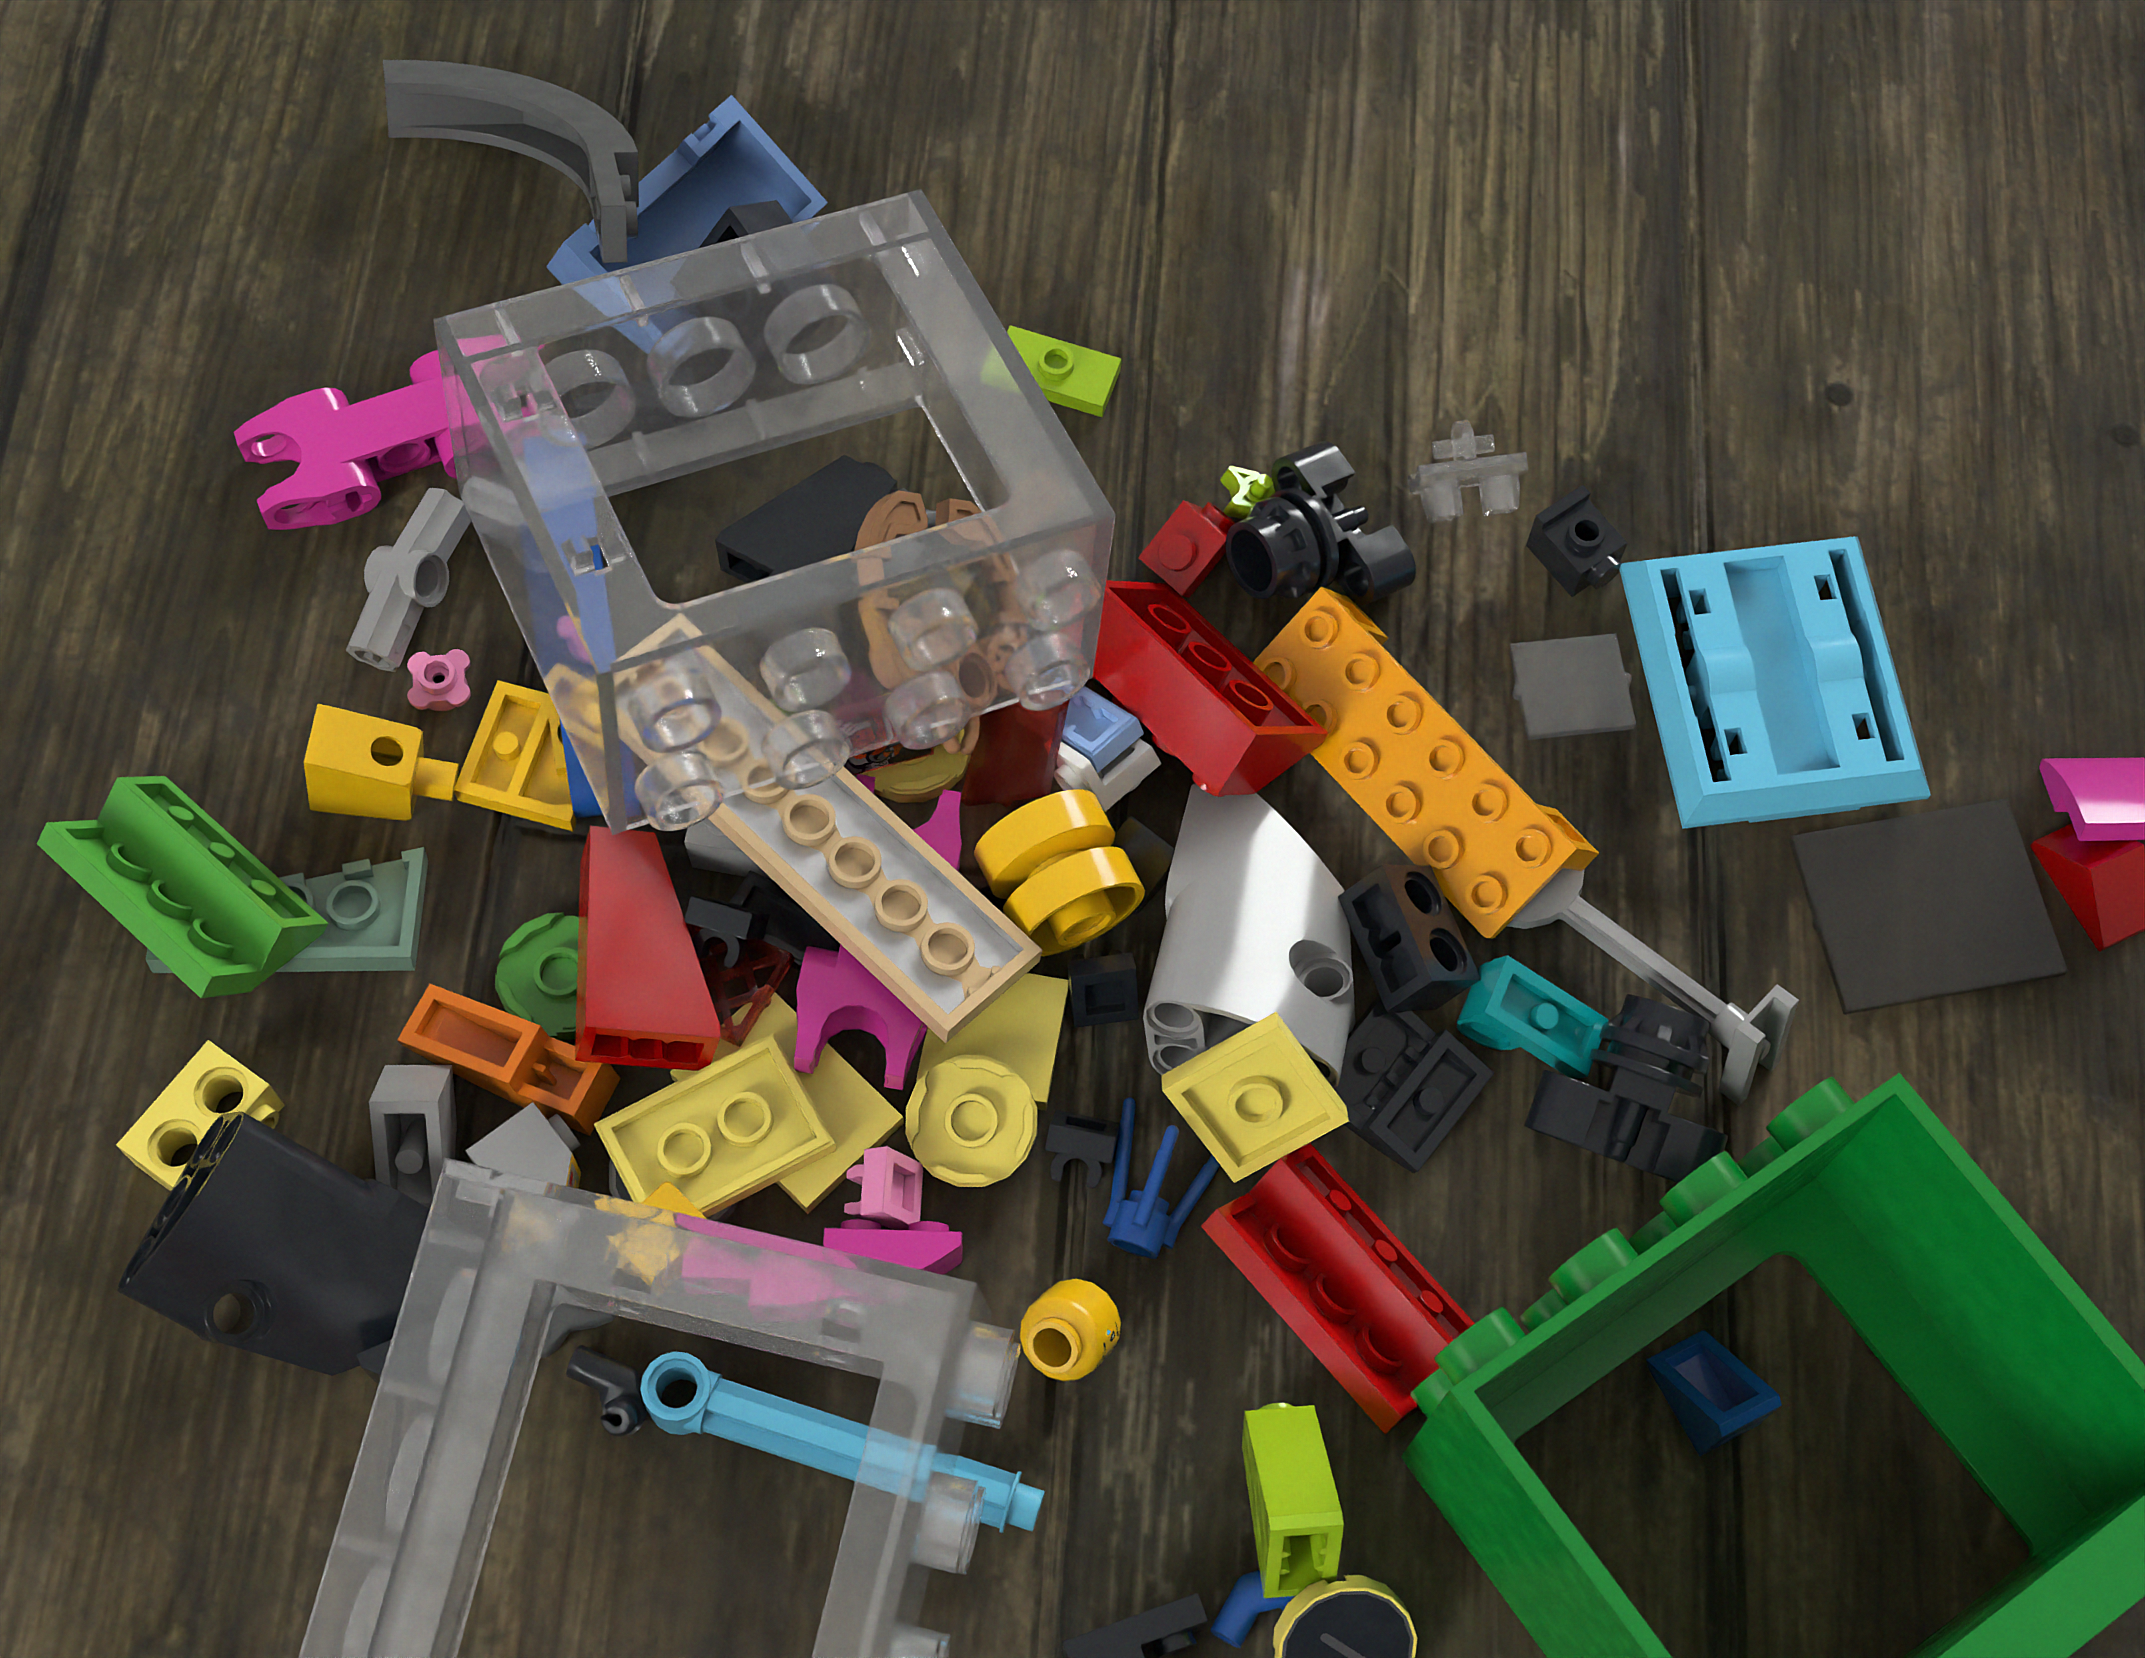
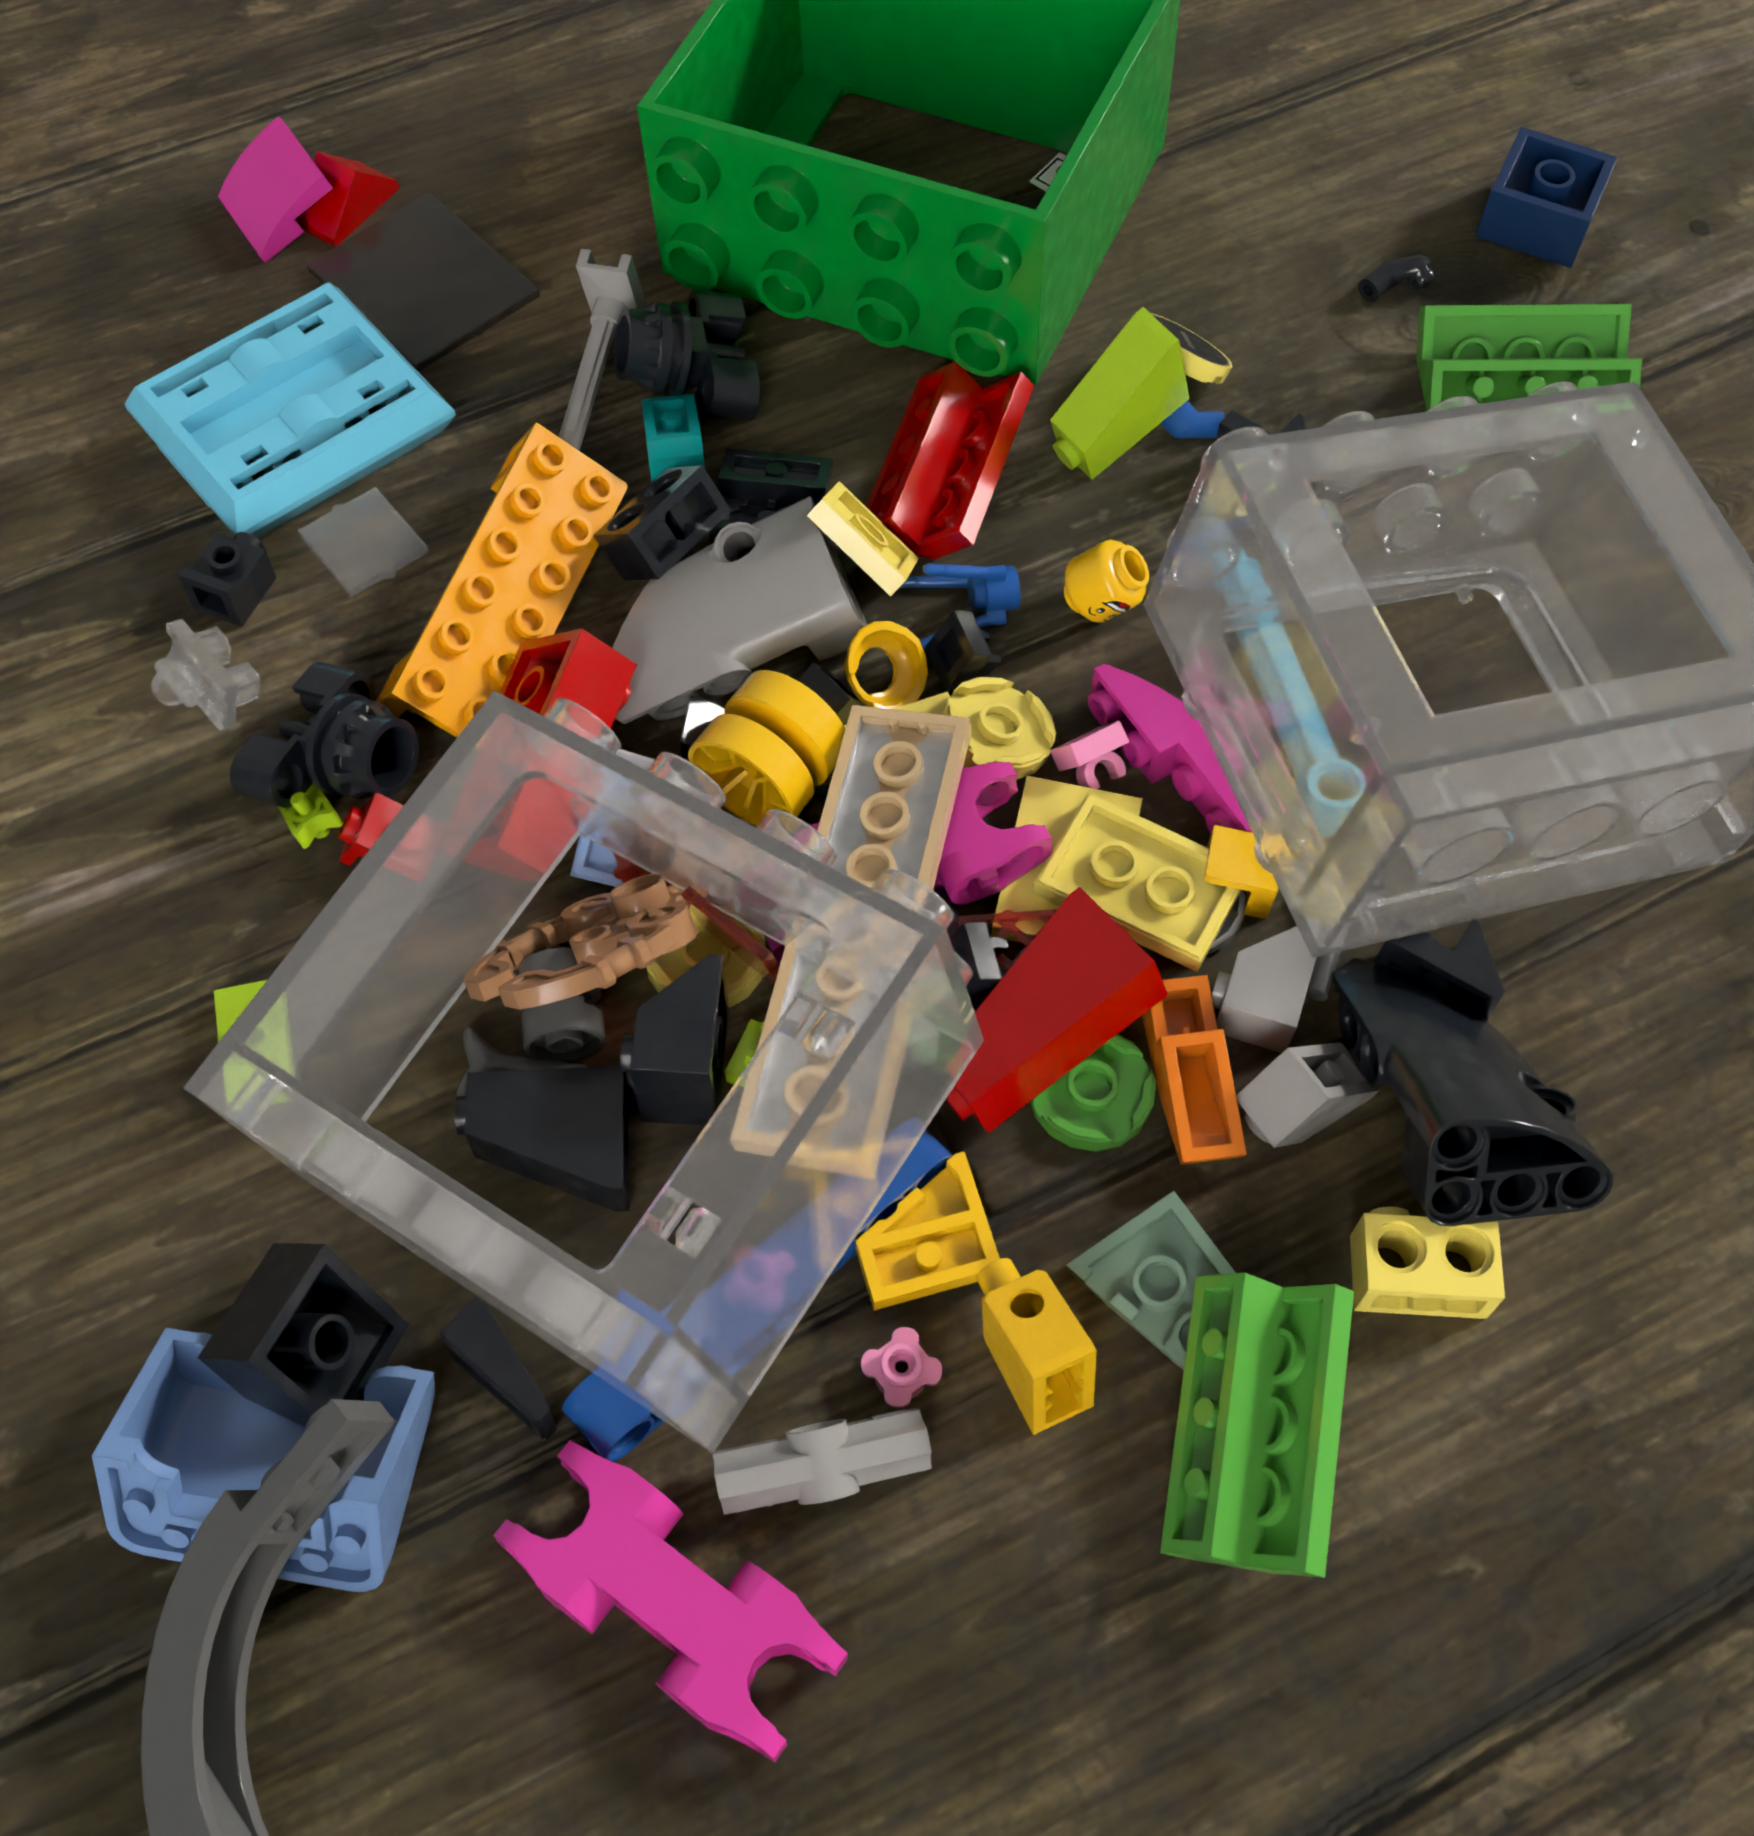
camera: 120 degrees left, 5 degrees down
none -> yellow piece [843,621,928,709]

